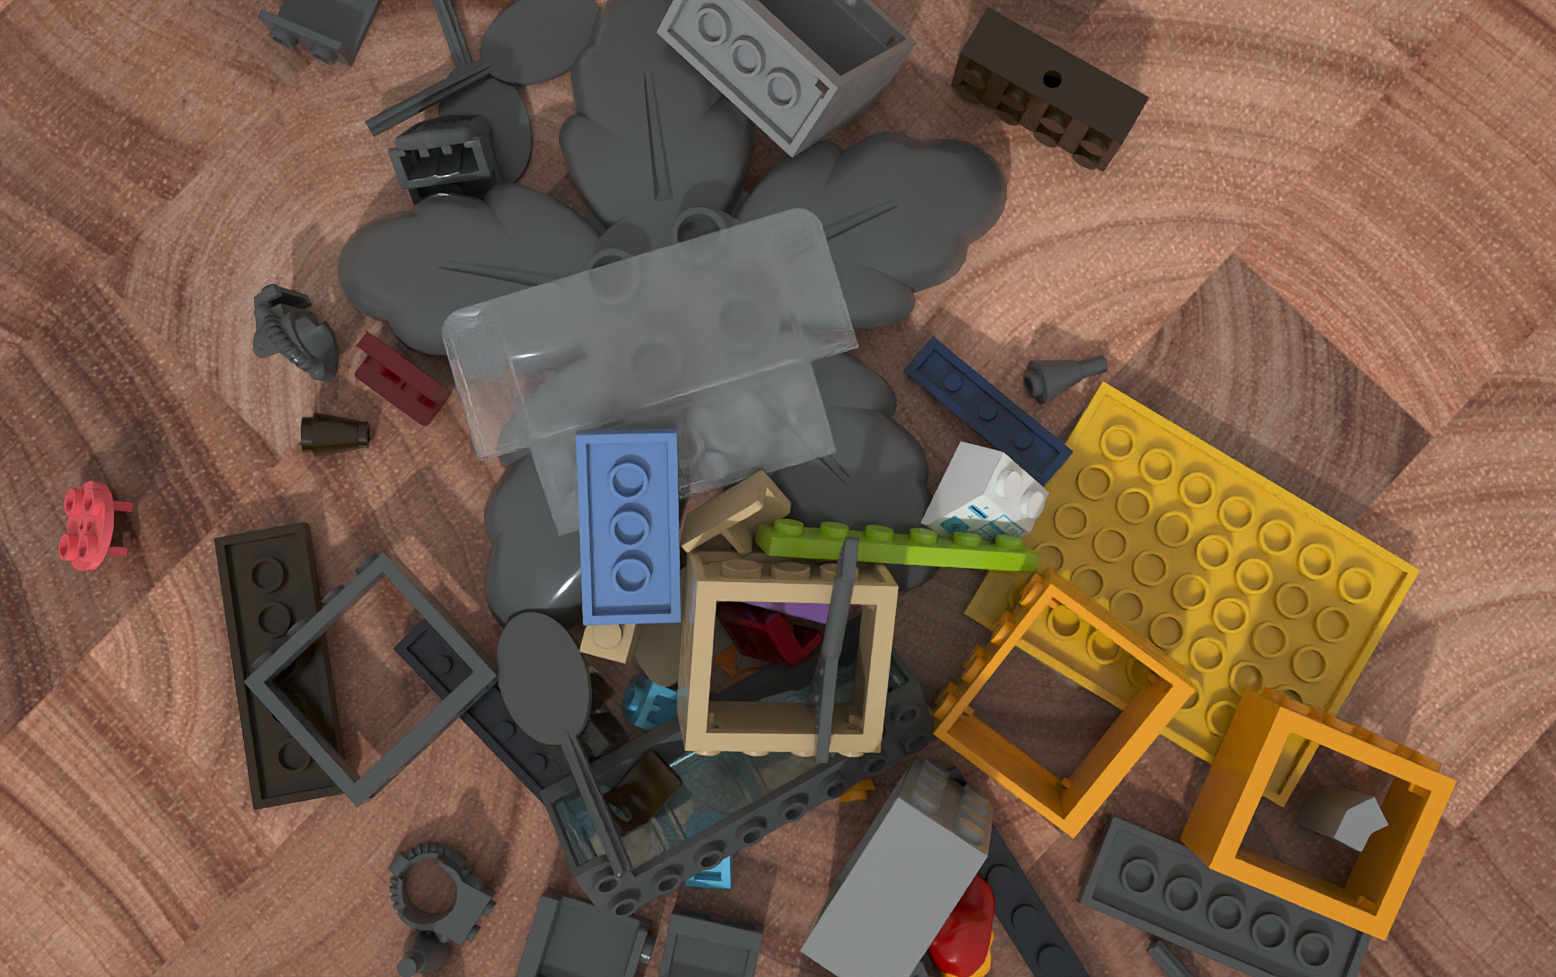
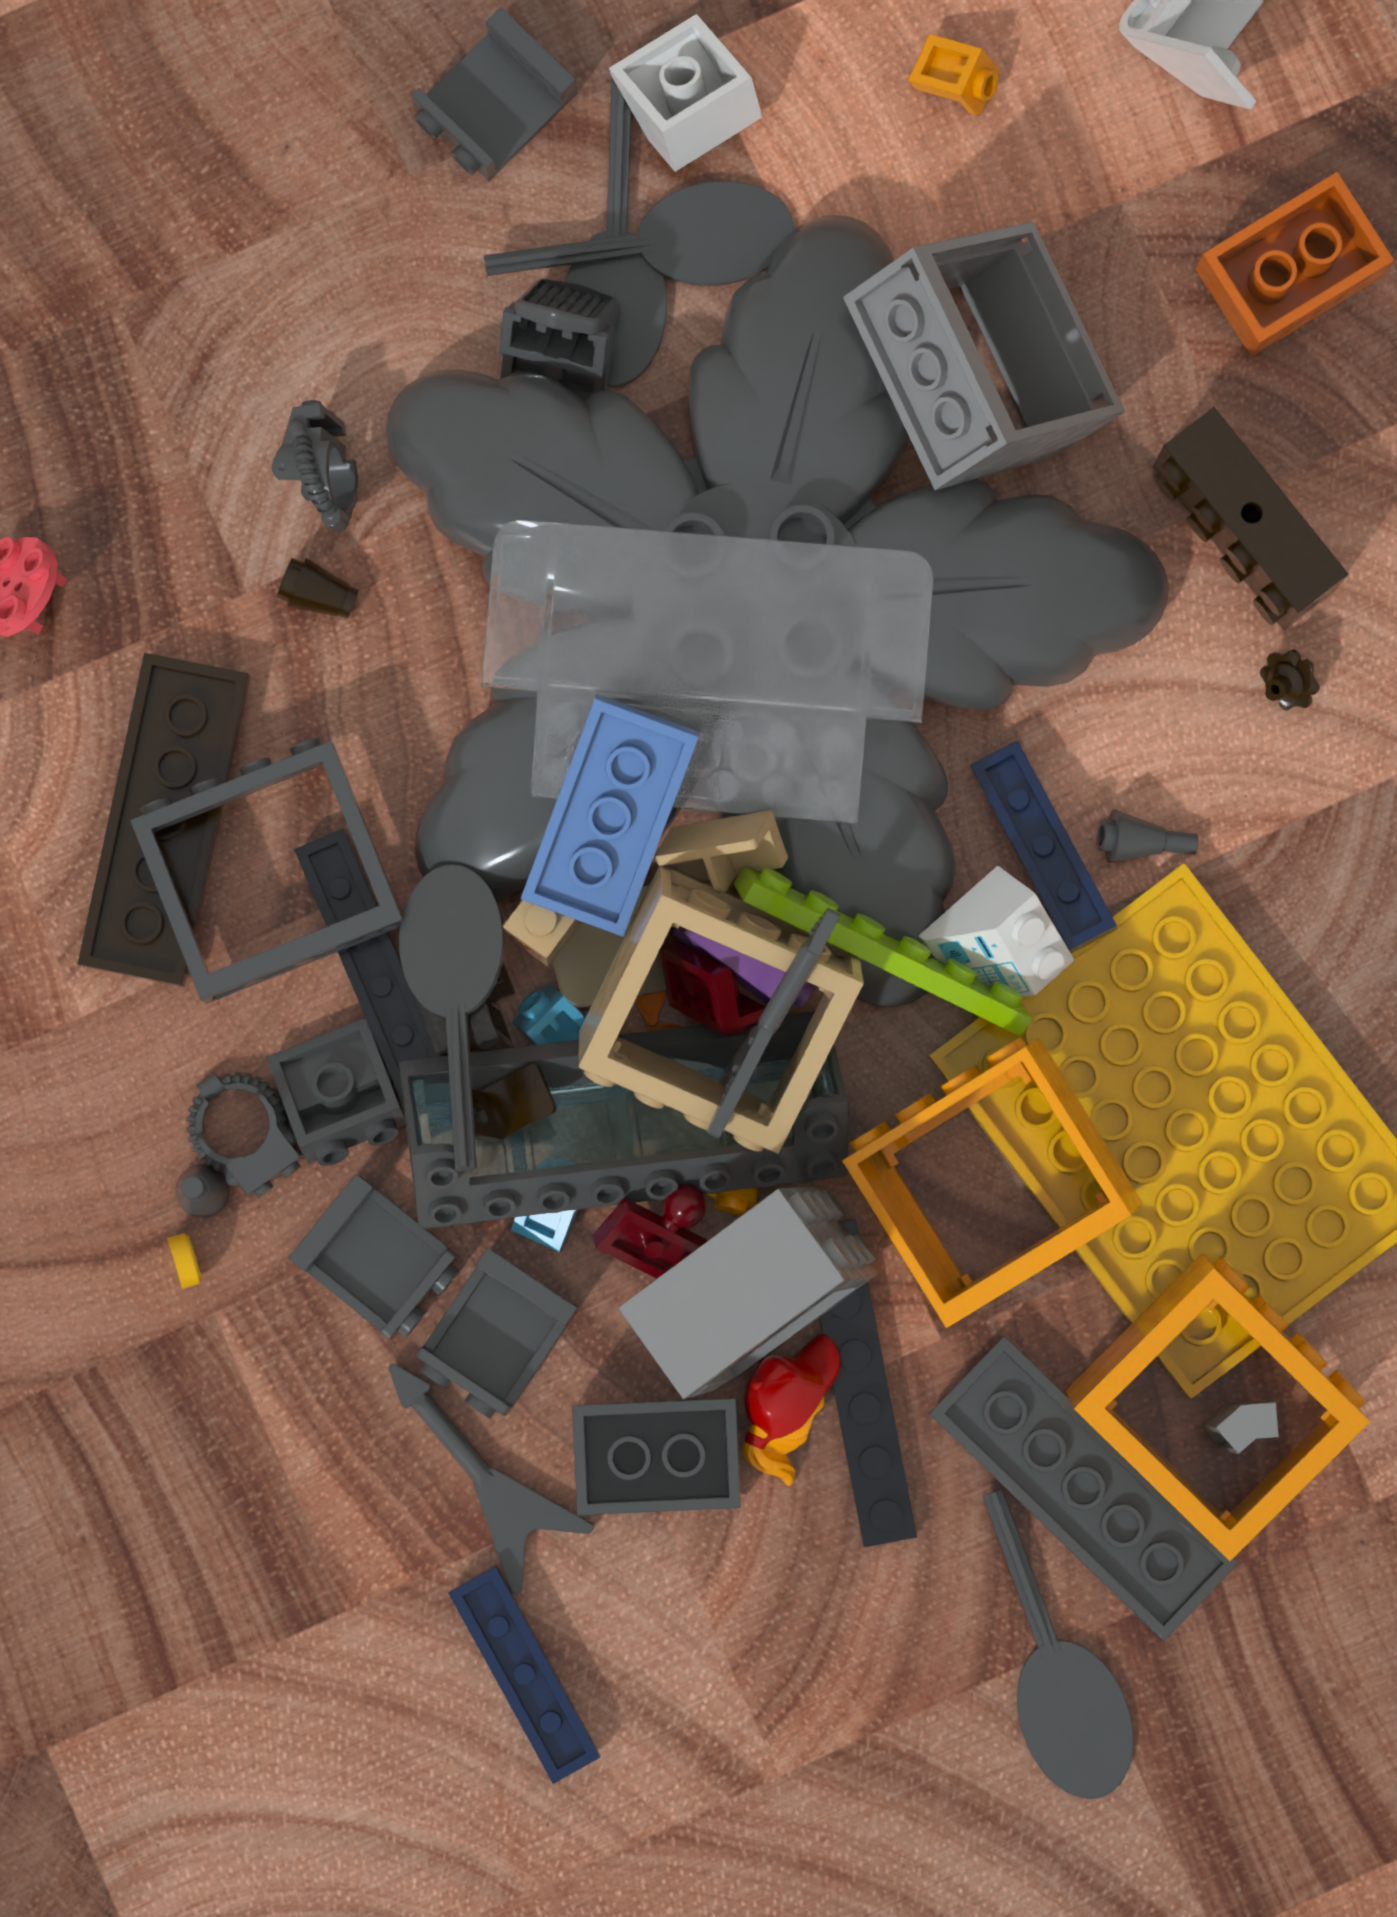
camera: 15 degrees right, 0 degrees up
dark red bracket [355,331,453,427] -> none
none -> dark grey plate [266,1018,406,1166]
none -> dark red plate [592,1184,707,1279]
none -> dark brown plant [1260,649,1320,711]

